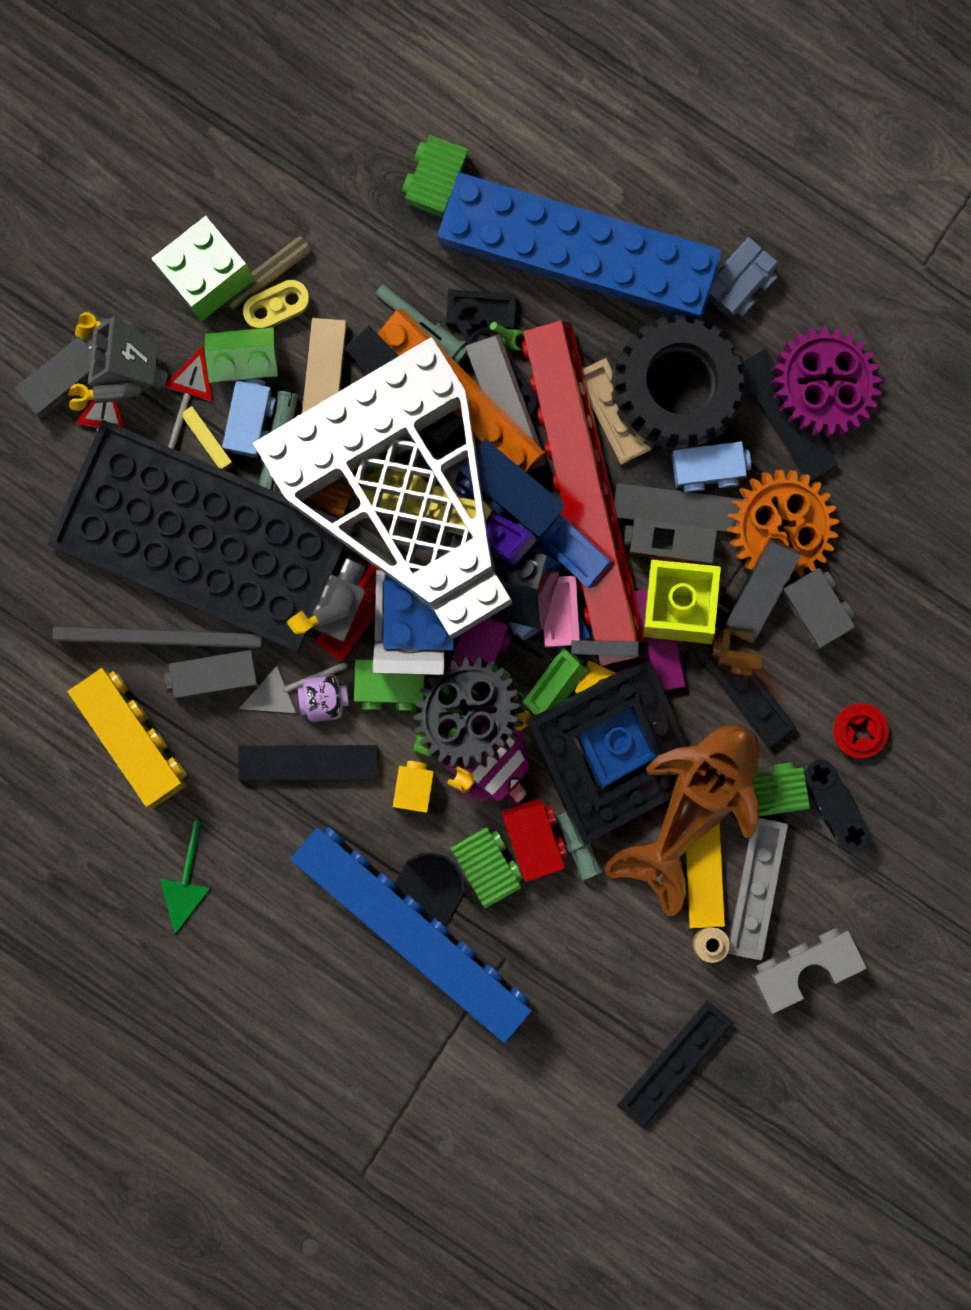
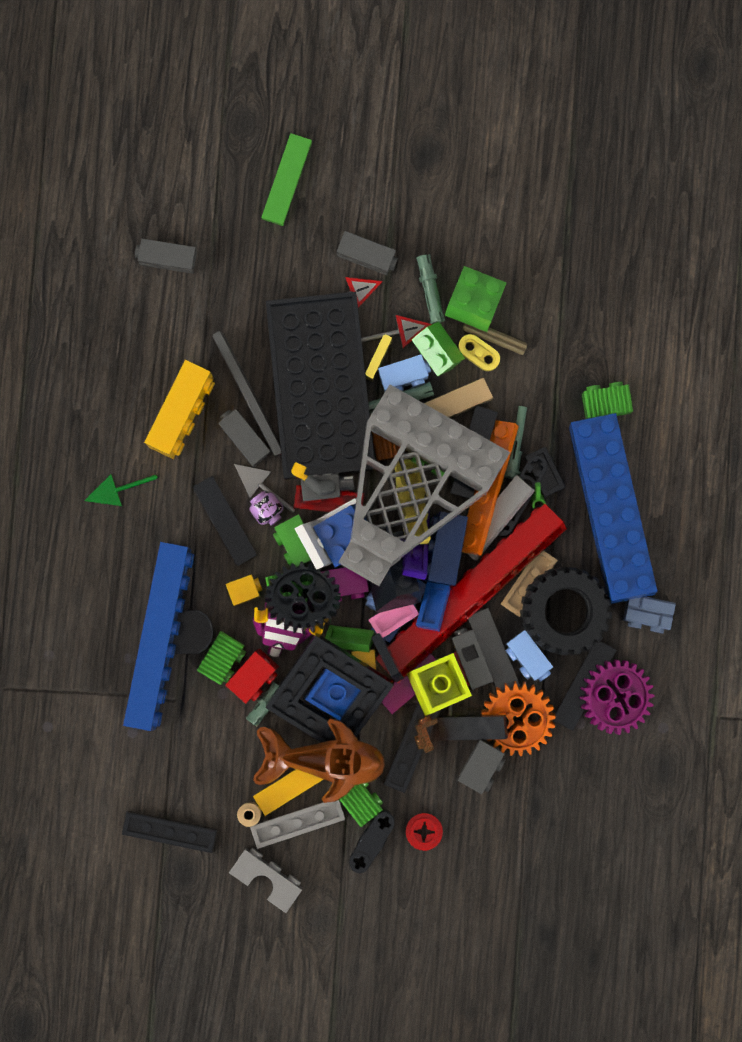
camera: 60 degrees right, 0 degrees up
dark grey torso [68,312,168,411] -> none
none -> sand green pin [416,254,445,324]

